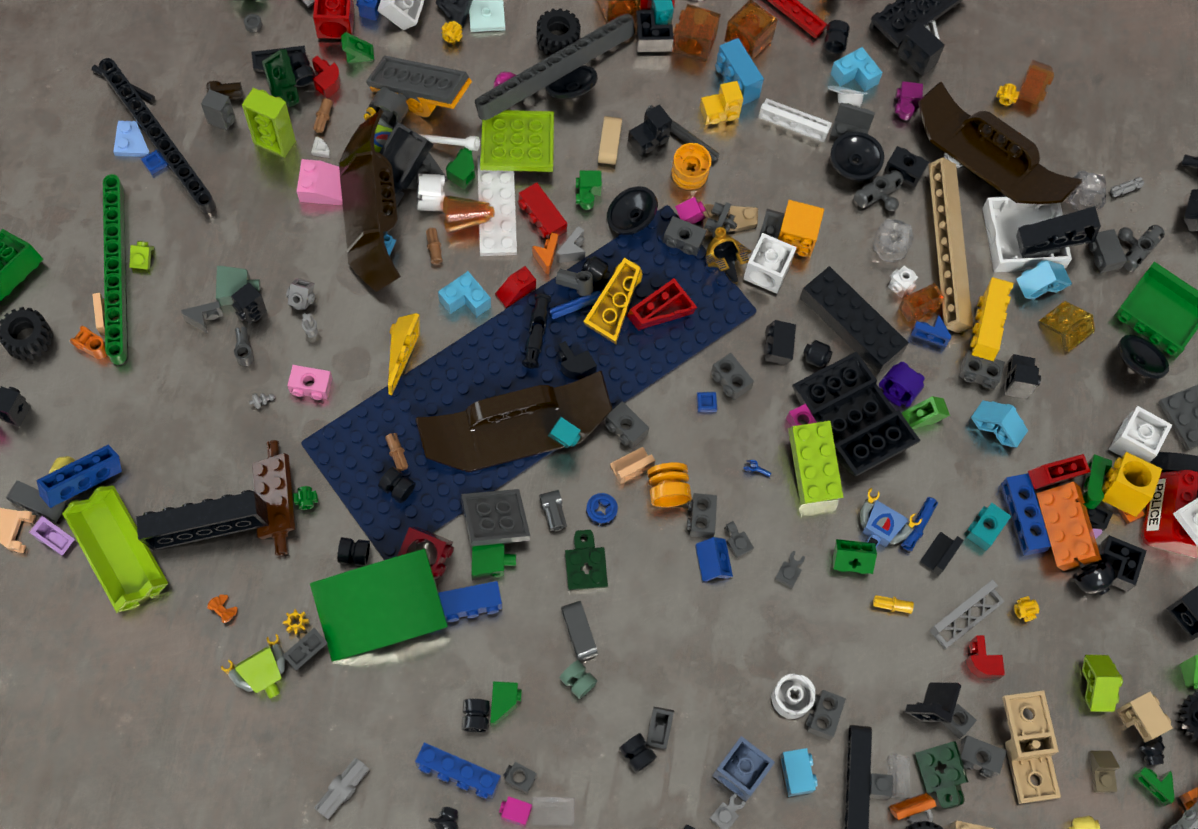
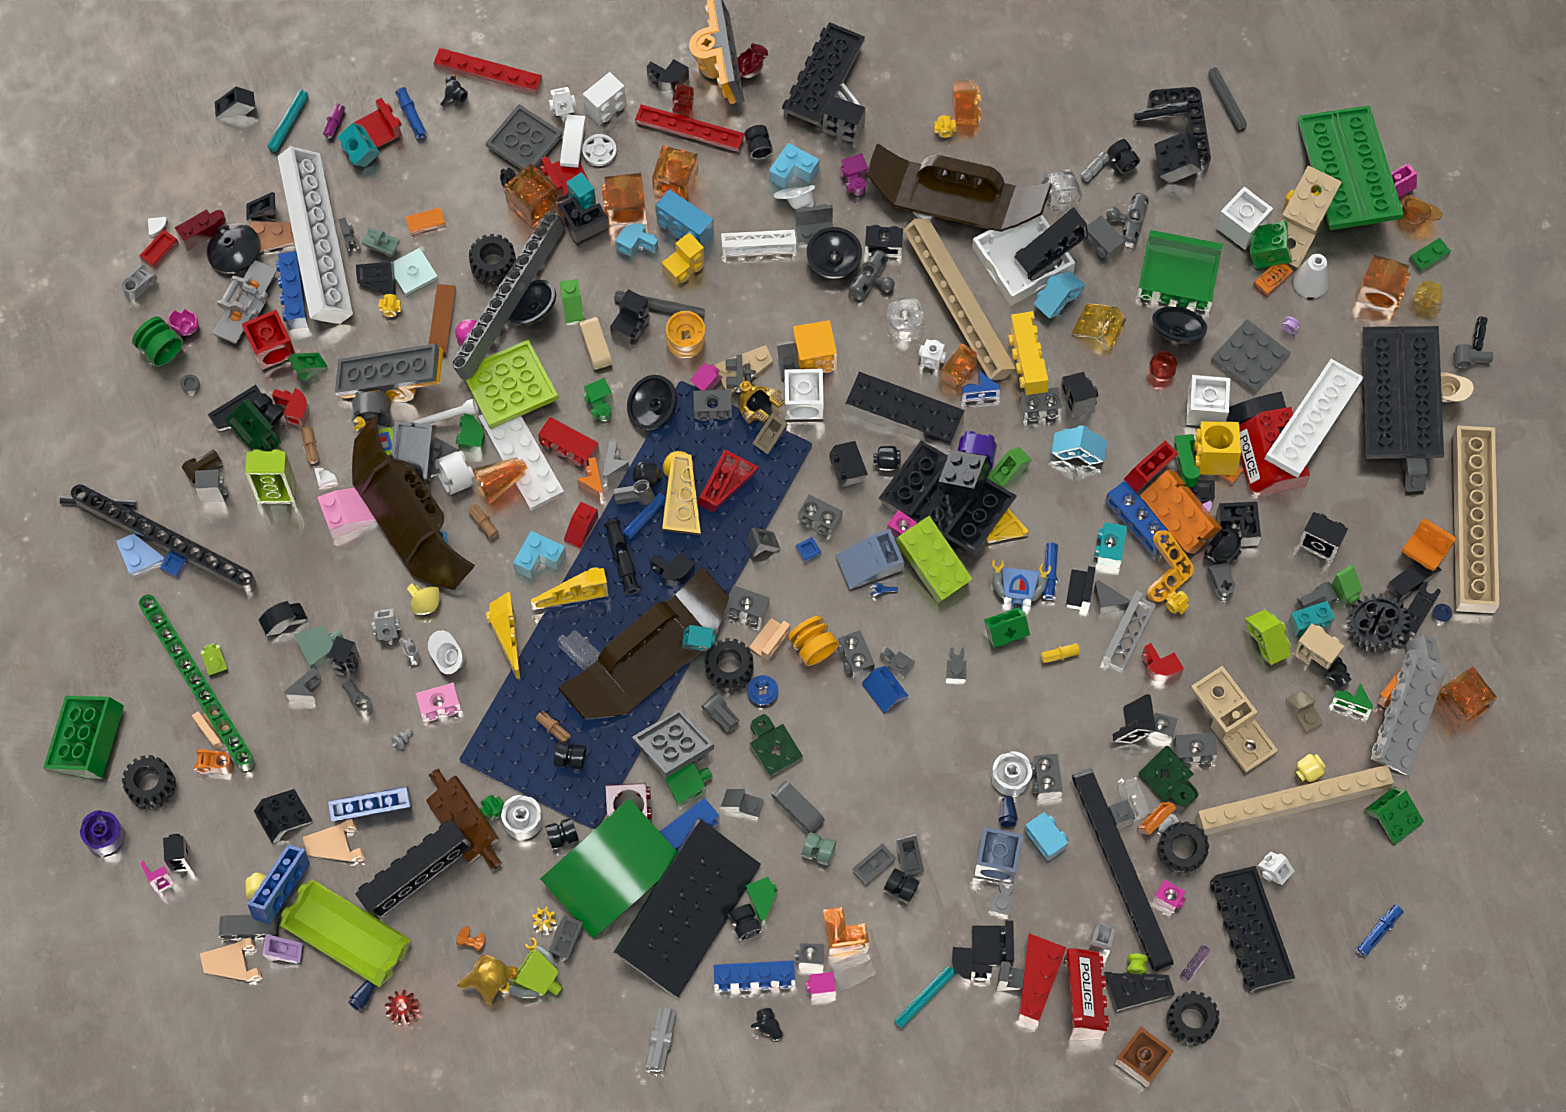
camera: 20 degrees left, 0 degrees up
none -> black bracket [254,789,312,844]
none -> black brick [258,601,308,636]
none -> light nougat flag [303,819,365,862]
none -> brick [328,786,412,821]
none -> dark blue cone [348,980,376,1011]
none -> clear red gear [385,990,420,1025]
none -> light yellow piece [407,583,440,615]
none -> white piece [428,630,465,674]
none -> dark orange tile [429,284,456,355]
none -> pearl gold piece [457,955,518,1005]
none -> white brick [501,795,542,840]
none -> yellow wedge [531,567,609,610]
none -> clear panel [557,630,600,670]
none -> bright green slope [559,279,585,325]
none -> black plate [613,819,761,998]
none -> medium azure brick [615,224,659,257]
none -> black tyre [705,638,754,692]
none -> dark grey slope [721,789,764,820]
none -> dark grey slope [746,527,781,557]
none -> dark tan slope [753,413,788,454]
none -> clear orange brick [823,907,869,955]
none -> sand blue slope [836,529,904,589]
none -> dark grey plate [853,843,896,885]
none -> brick [938,450,991,500]
none -> yellow wing [985,509,1029,543]
none -> dark blue cone [999,797,1018,828]
none -> dark grey slope [1094,580,1130,614]
none -> black wheel [1107,139,1140,174]
none -> light orange beam [1147,530,1194,602]
none -> clear red hair [1148,351,1178,381]
none -> dark grey piece [1208,562,1235,601]
none -> teal brick [1288,601,1335,638]
none -> dark grey piece [1297,582,1339,610]

